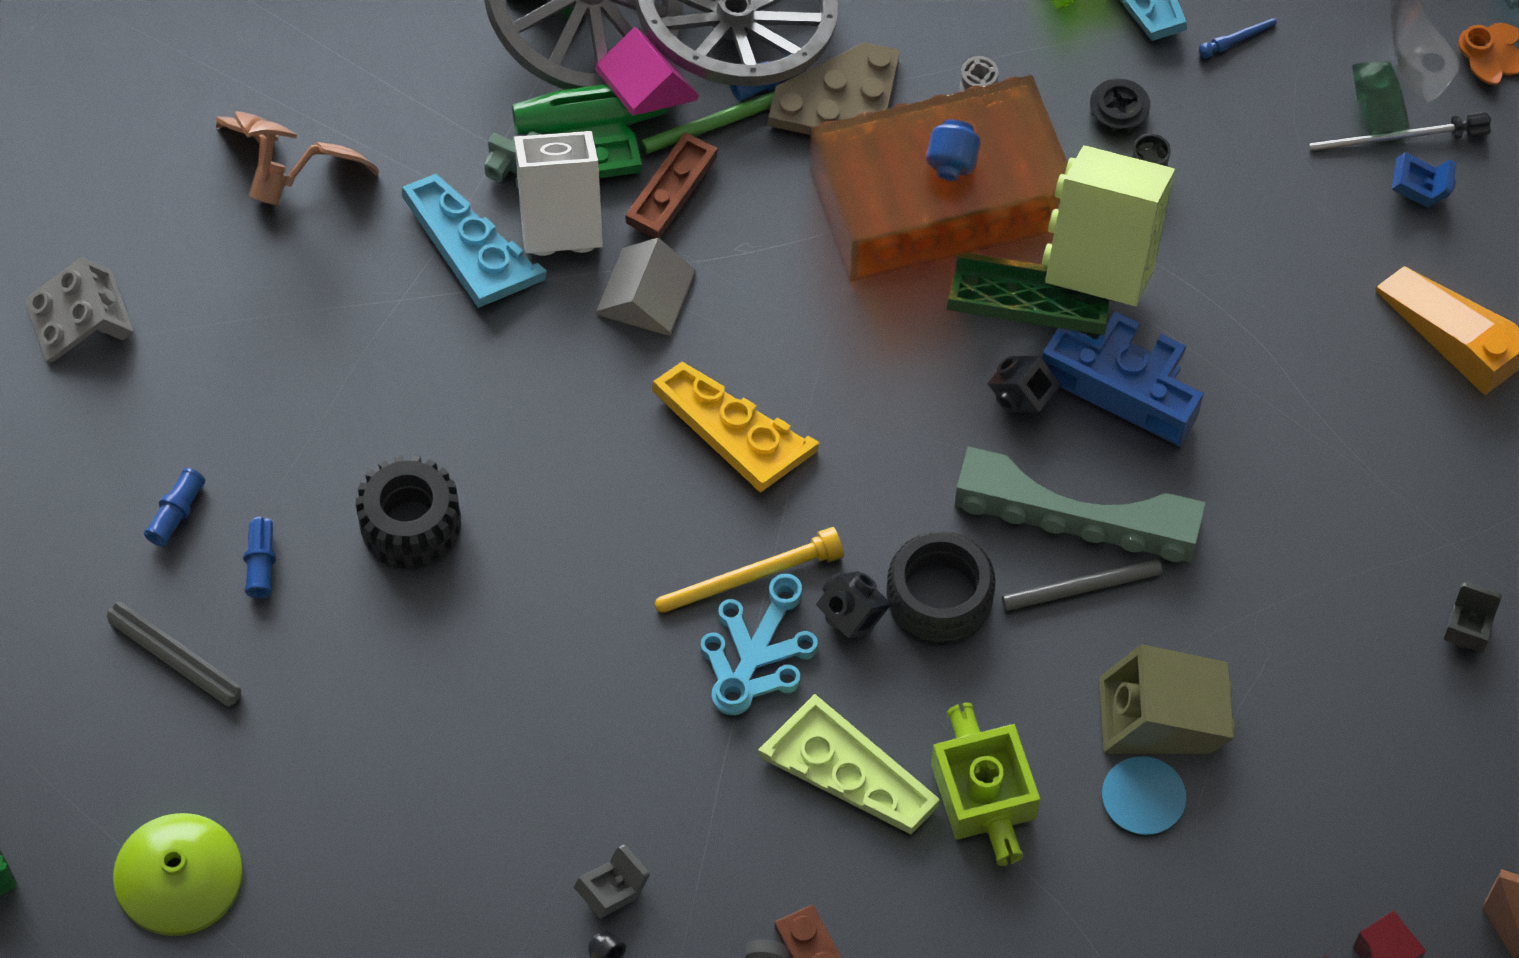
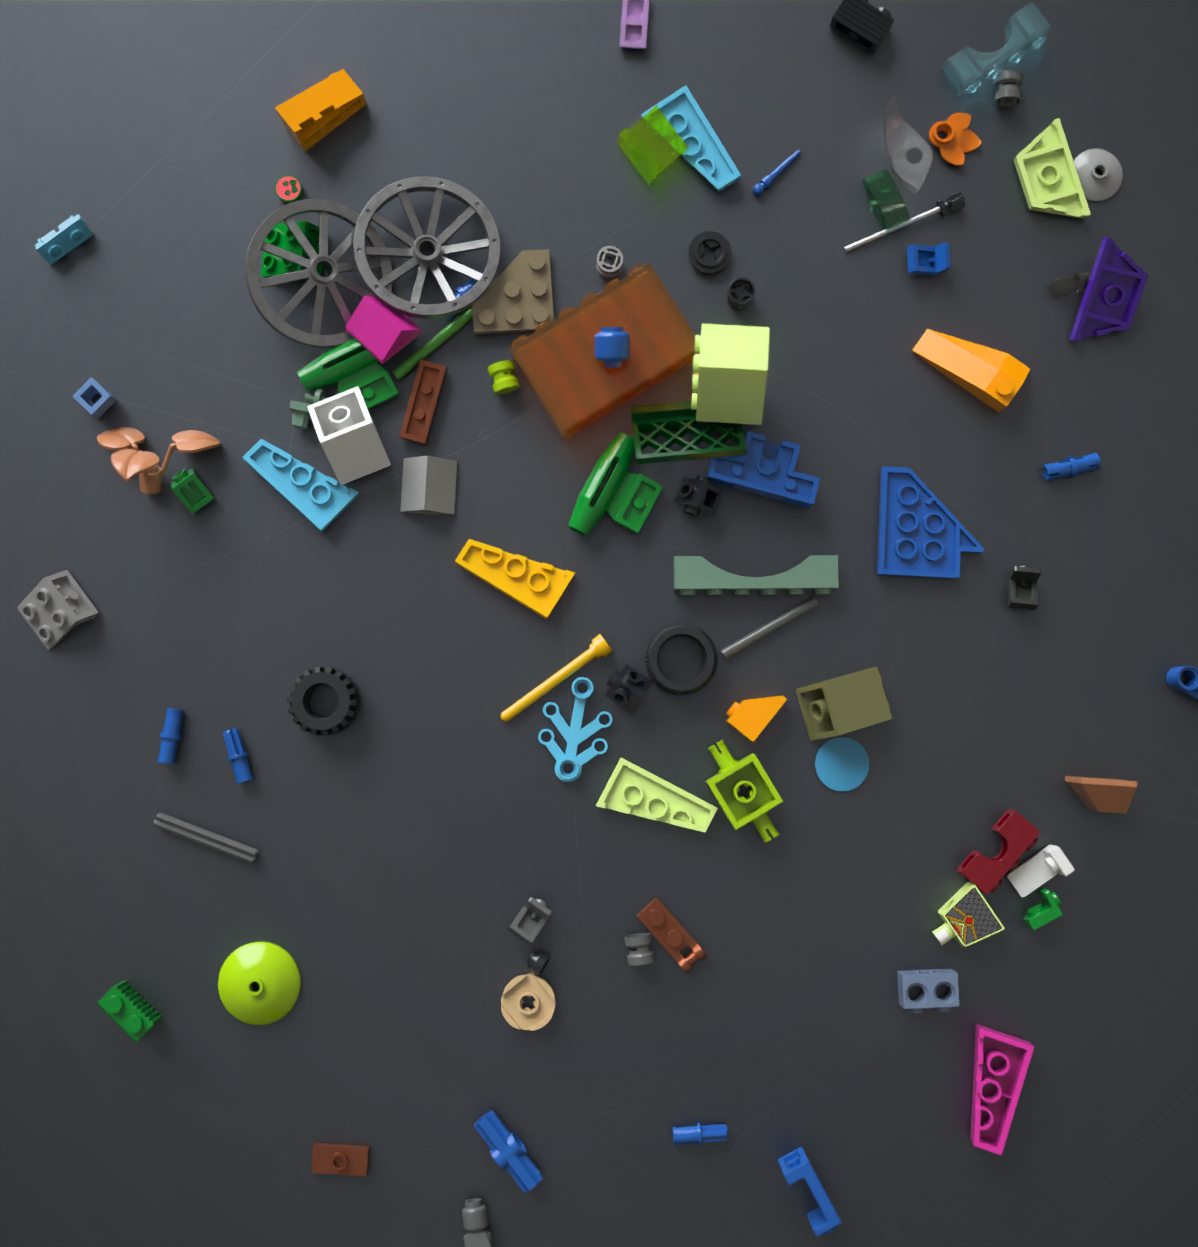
camera: 15 degrees left, 25 degrees up
none -> medium blue plate [72,377,117,419]
none -> green bracket [171,468,214,514]
none -> lime wheel [487,360,520,395]
none -> green plate [568,432,663,537]
none -> light orange slope [726,696,787,742]
none -> blue wing [877,467,984,579]

